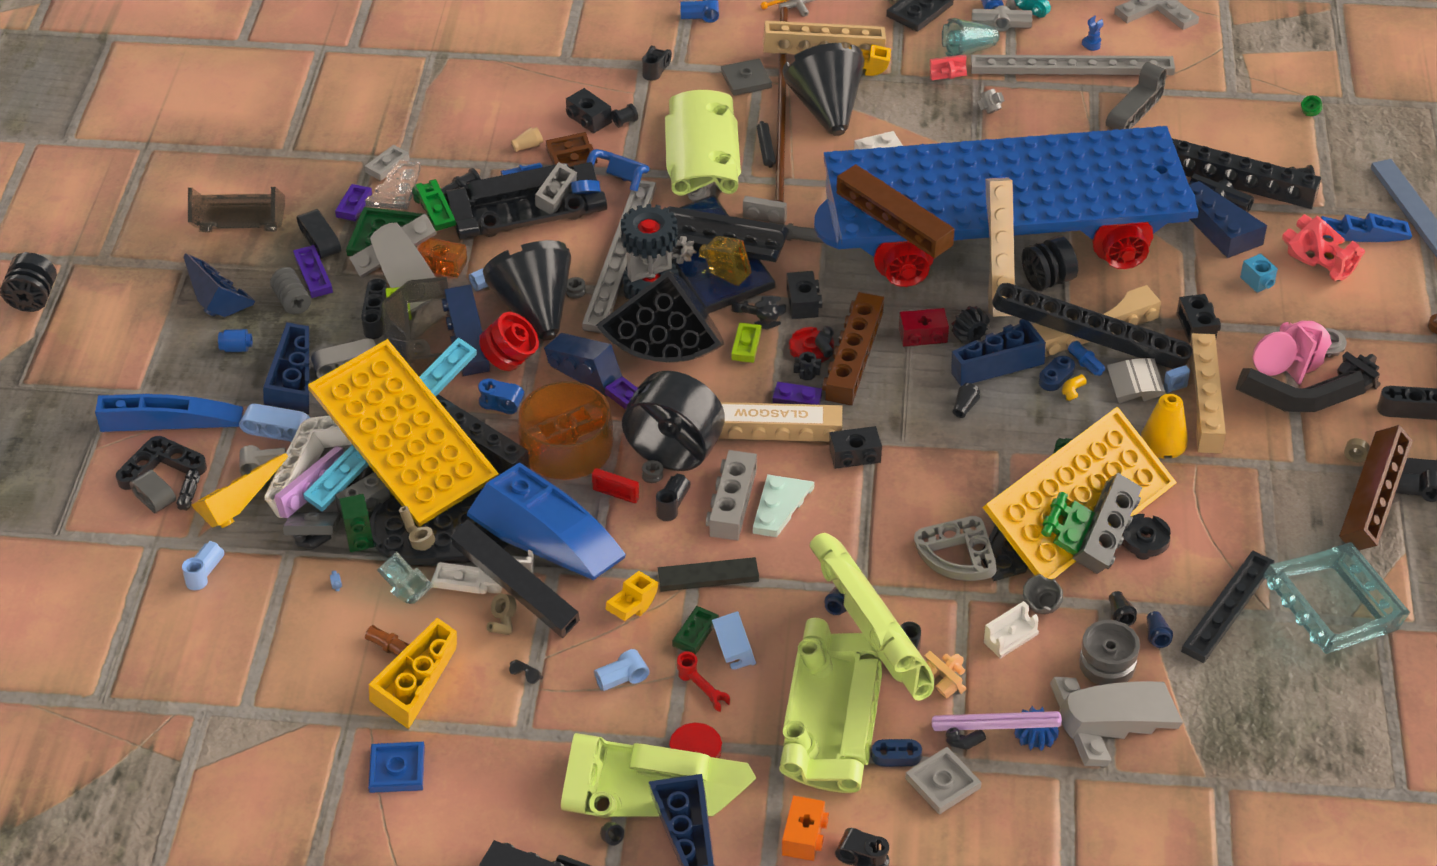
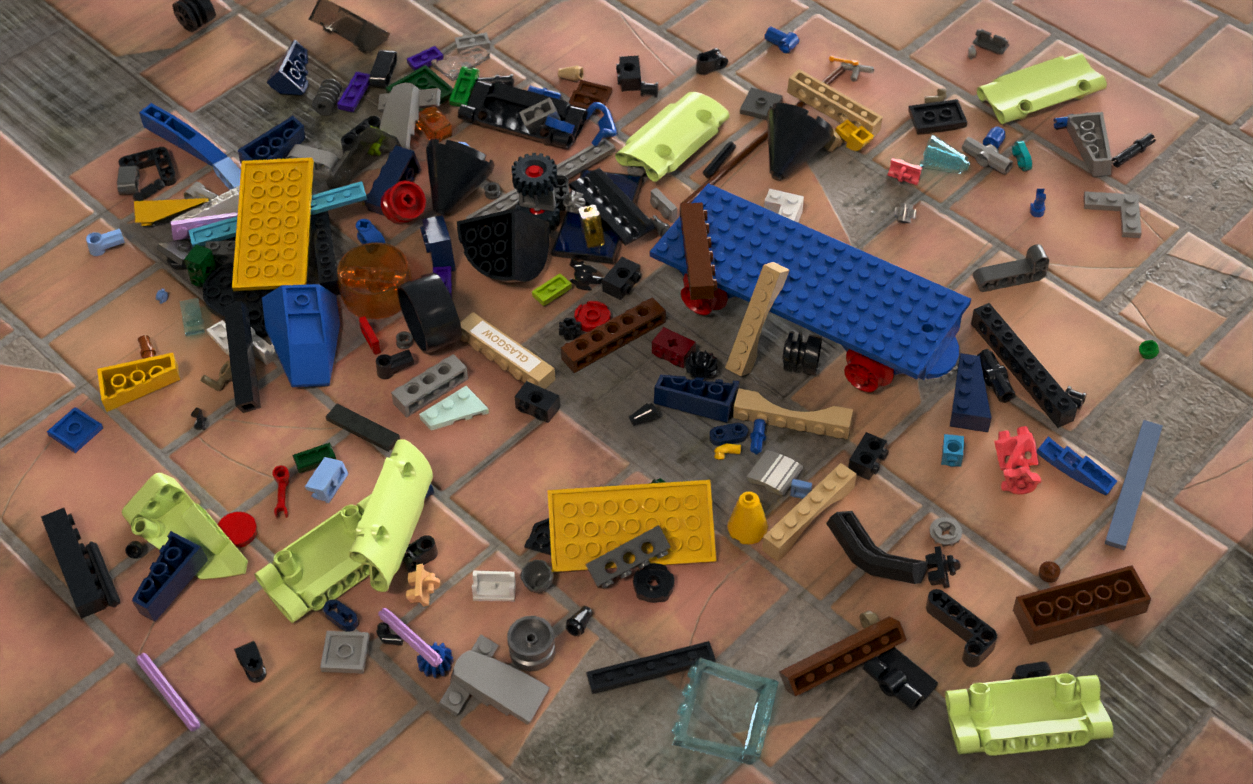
camera: 40 degrees right, 5 degrees up
blue brick [218,329,253,352] -> none
dark tan plate [399,506,435,551] -> none
light blue piece [594,649,650,691] -> none
yellow brick [605,571,658,621] -> none
dark purple plate [772,382,822,405] -> none
orange brick [782,795,829,861] -> none
black arm [815,326,834,358] -> none
light grey beam [914,516,997,581] -> none
light grey plate [971,55,1175,75] -> none
black beam [992,283,1193,369] -> none
green plate [1041,492,1095,555] -> none
dark blue cone [1147,611,1173,648] -> none
bright pink piece [1252,321,1332,385] -> none

